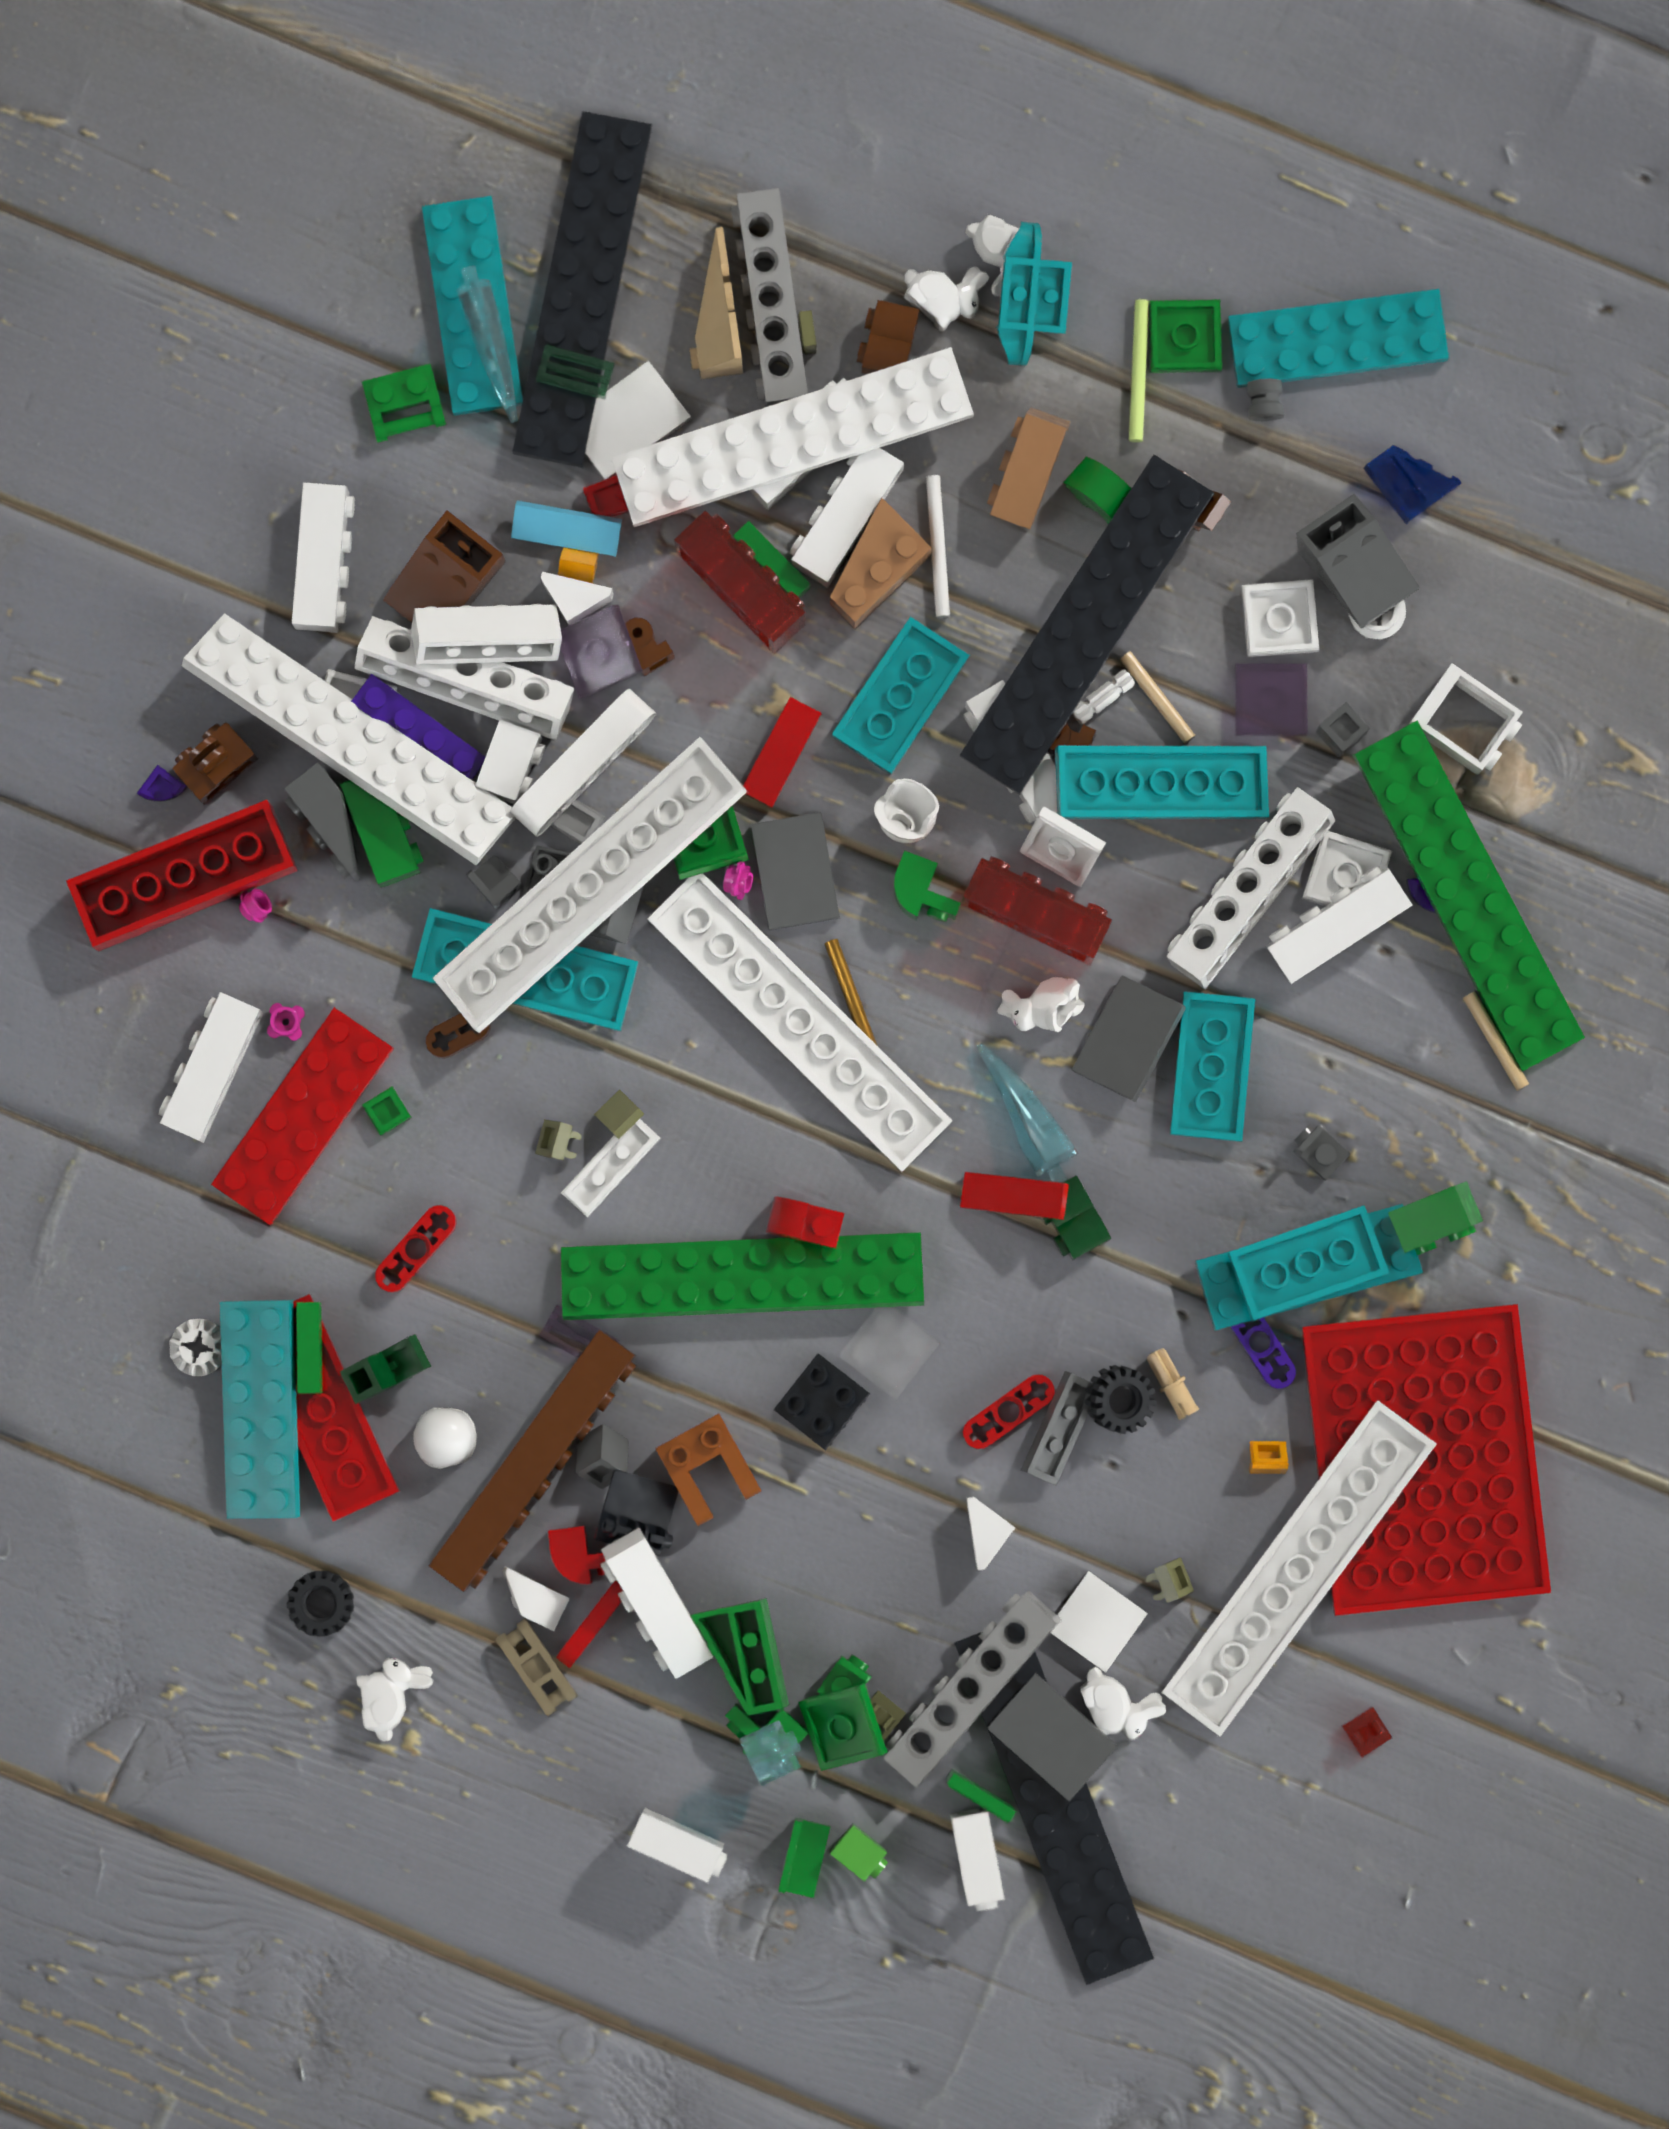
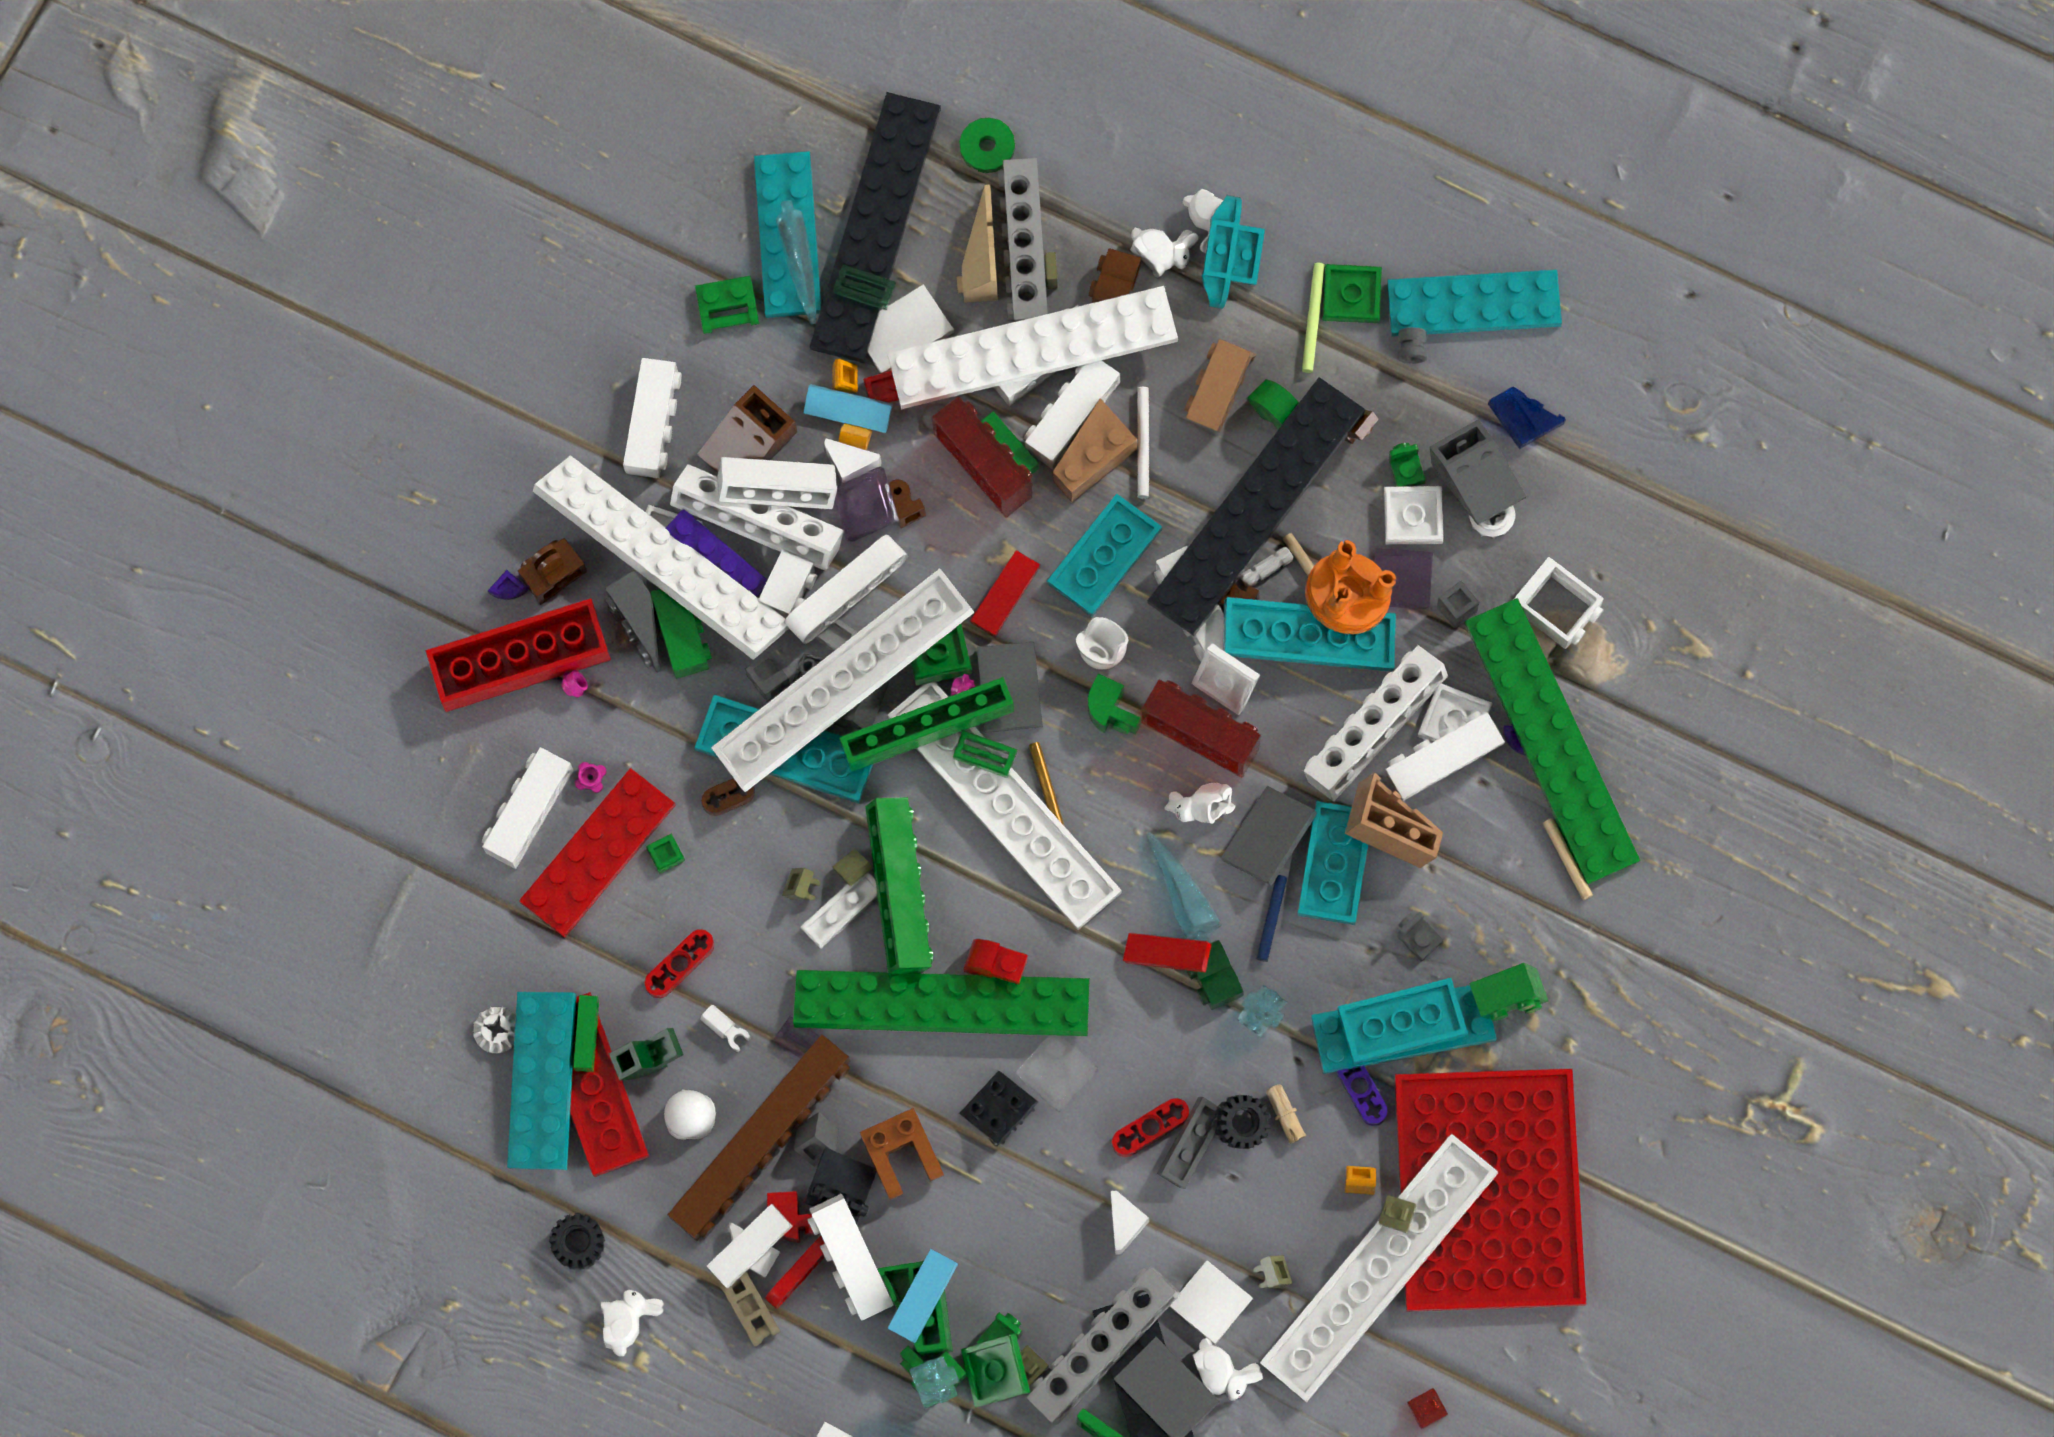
camera: 10 degrees right, 10 degrees down
none -> white bar [700,1005,751,1052]
none -> white tile [707,1204,793,1288]
none -> light orange slope [832,359,858,393]
none -> green brick [839,677,1014,772]
none -> green brick [865,797,933,975]
none -> medium azure tile [888,1249,958,1343]
none -> green tile [953,730,1018,778]
none -> green tile [959,117,1015,173]
none -> clear light blue brick [1237,985,1287,1037]
none -> dark blue bar [1256,875,1287,962]
none -> orange piece [1305,540,1396,634]
none -> medium nougat wedge [1345,772,1443,868]
none -> olive tile [1379,1195,1417,1234]
none -> green bracket [1388,443,1426,487]

